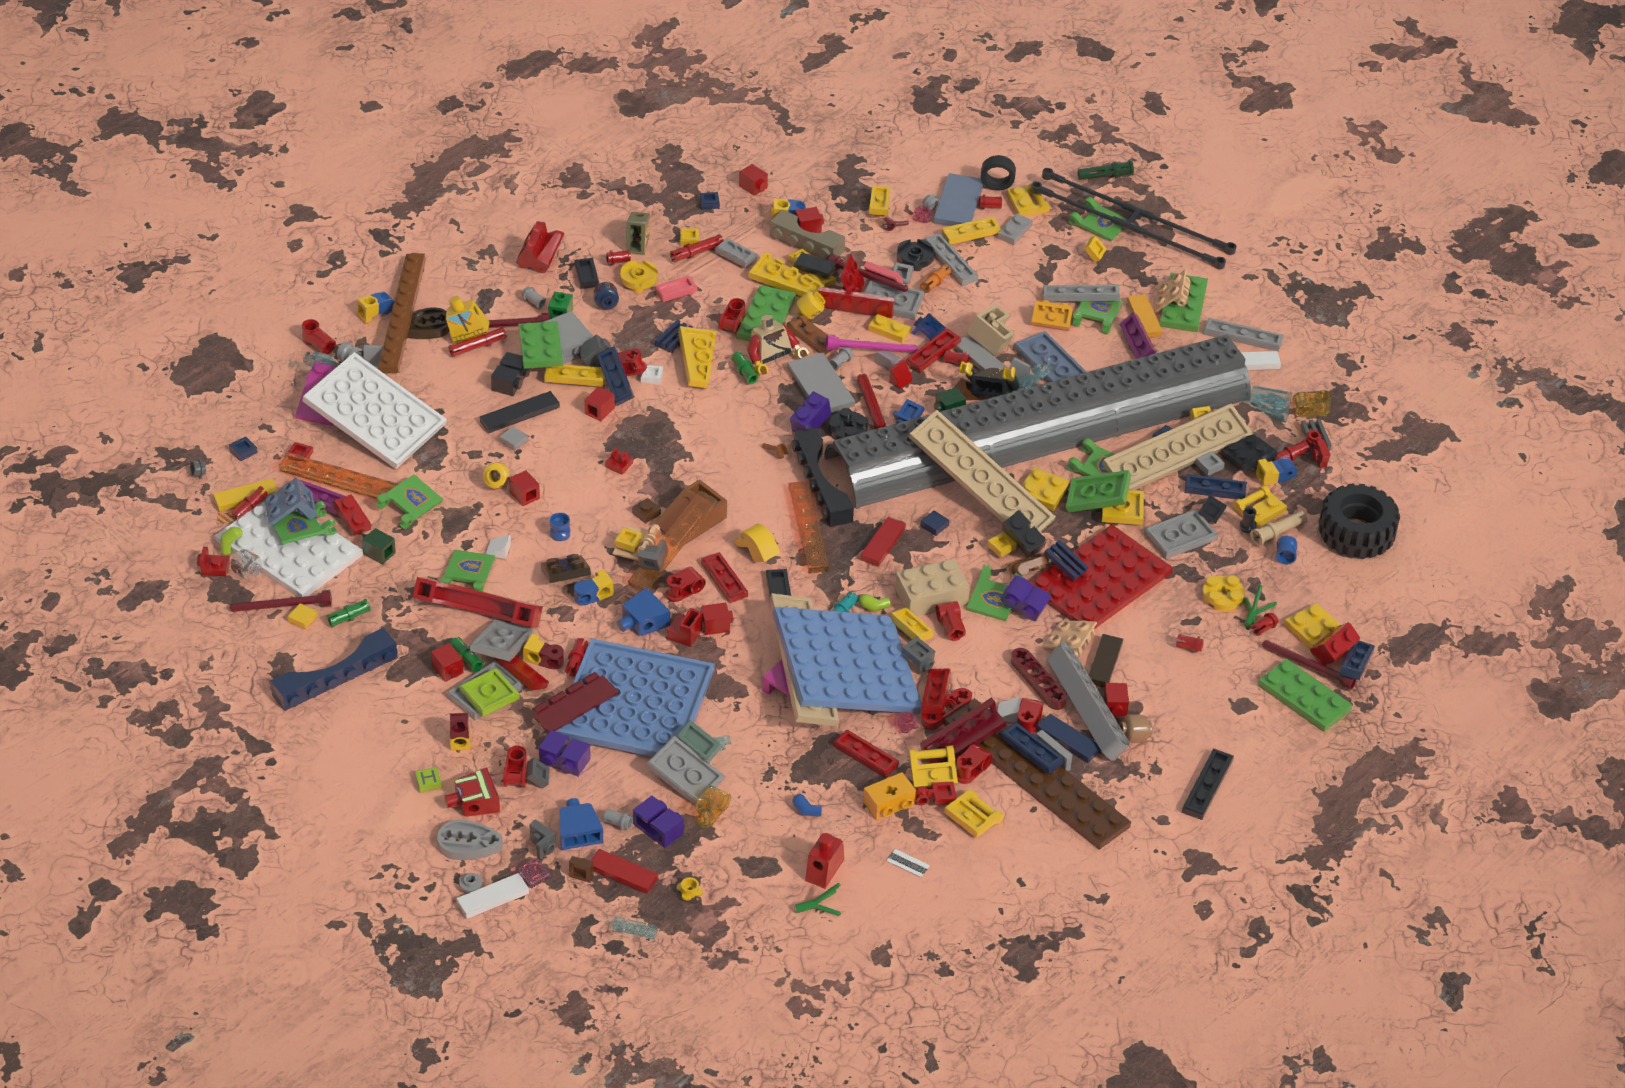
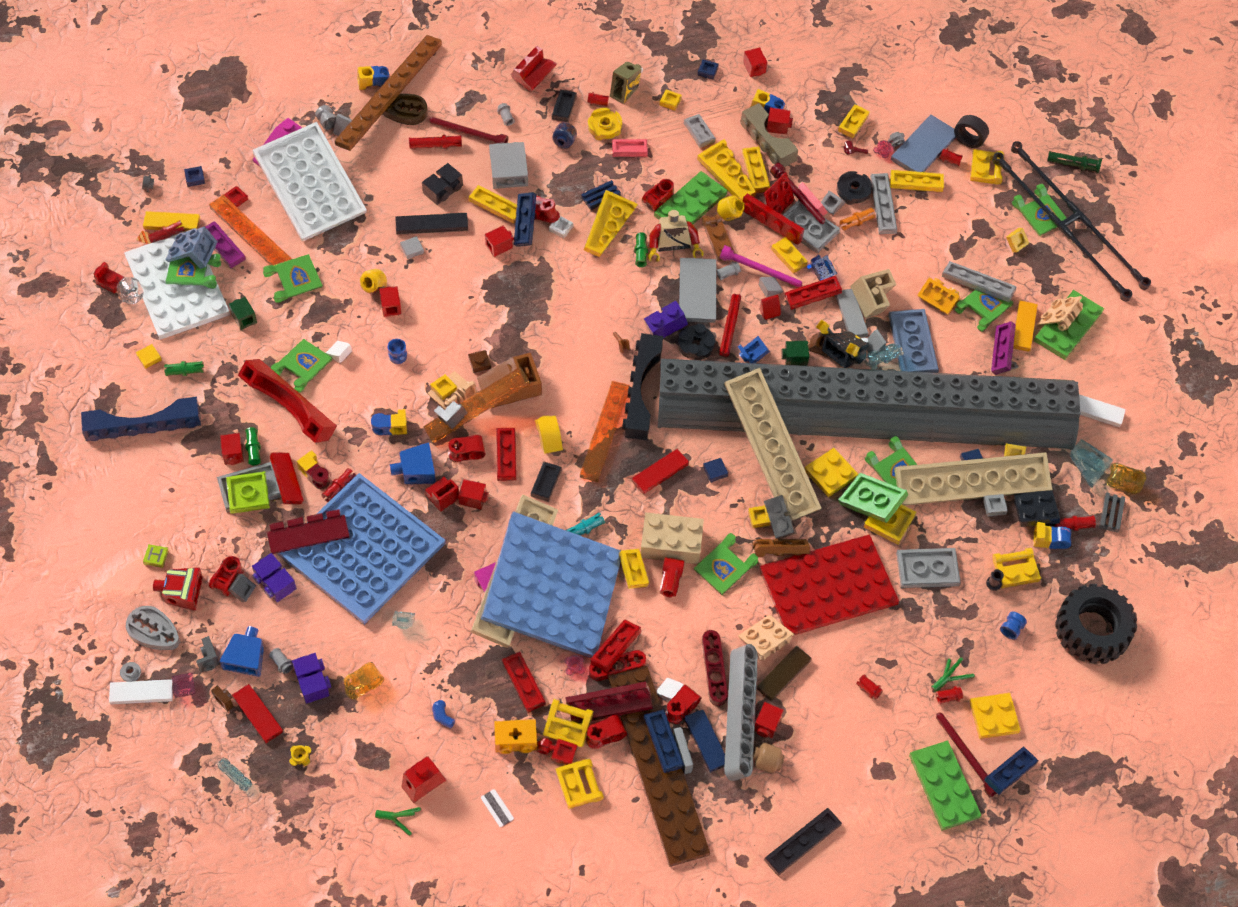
camera: 25 degrees right, 15 degrees up
lime arm [220,527,243,555] -> none
dark red piece [229,590,332,612] -> none
red piece [302,319,336,355] -> none
clear light blue tile [303,352,342,367] -> none
red plate [333,494,372,536] -> none
yellow torso [446,295,489,343] -> none
dark red leg [450,713,471,751] -> none
light grey tile [470,619,534,661] -> none
bright green plate [519,321,563,369] -> none
dark brown plate [541,554,591,583] -> none
green brick [548,291,573,319] -> none
dark grey brick [580,334,611,367] -> none
red tile [605,448,633,475] -> none
light grey tile [646,736,725,807] -> none
red pin [670,234,724,263] -> none
sand green tile [676,720,723,763] -> none
black tile [794,252,836,279] -> none
lime arm [859,594,891,612] -> none
dark grey bracket [902,637,936,675] -> none
red pin [944,350,970,365] -> none
light grey plate [998,213,1033,245] -> none
dark purple brick [1000,575,1051,621] -> none
dark blue tile [1044,540,1089,581] -> none
dark blue tile [1184,474,1247,499] -> none
black tile [1198,495,1227,524] -> none
yellow plate [1202,576,1245,611] -> none
light grey tile [1204,318,1283,352] -> none
tan pin [1250,510,1307,546] -> none
red plate [1305,430,1331,468] -> none
red brick [1310,622,1360,665] -> none

